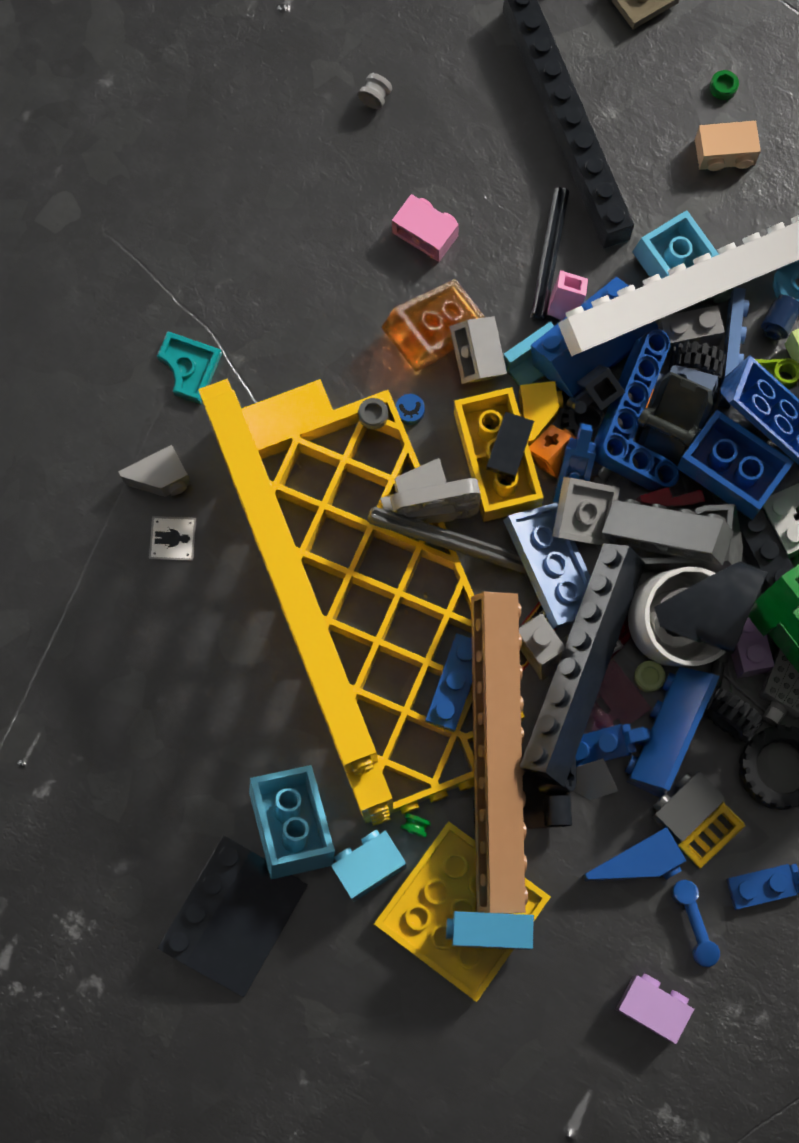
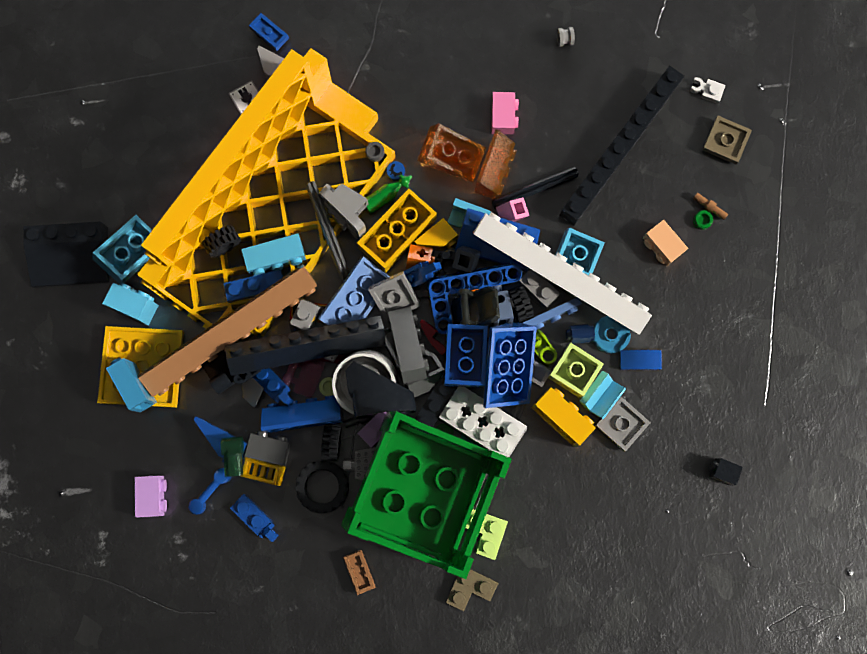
camera: 50 degrees right, 5 degrees up
teal tile [157,331,223,405] -> none
green bush [400,813,431,838] -> none
light grey brick [450,316,507,384] -> none
black tile [486,412,534,479] -> none
none -> black tyre [202,226,241,258]
none -> clear green piece [221,436,244,477]
none -> medium azure brick [241,233,306,276]
none -> blue plate [249,13,289,51]
none -> green wheel [365,174,412,215]
none -> clear orange slope [475,130,517,199]
none -> medium nougat bar [693,192,728,220]

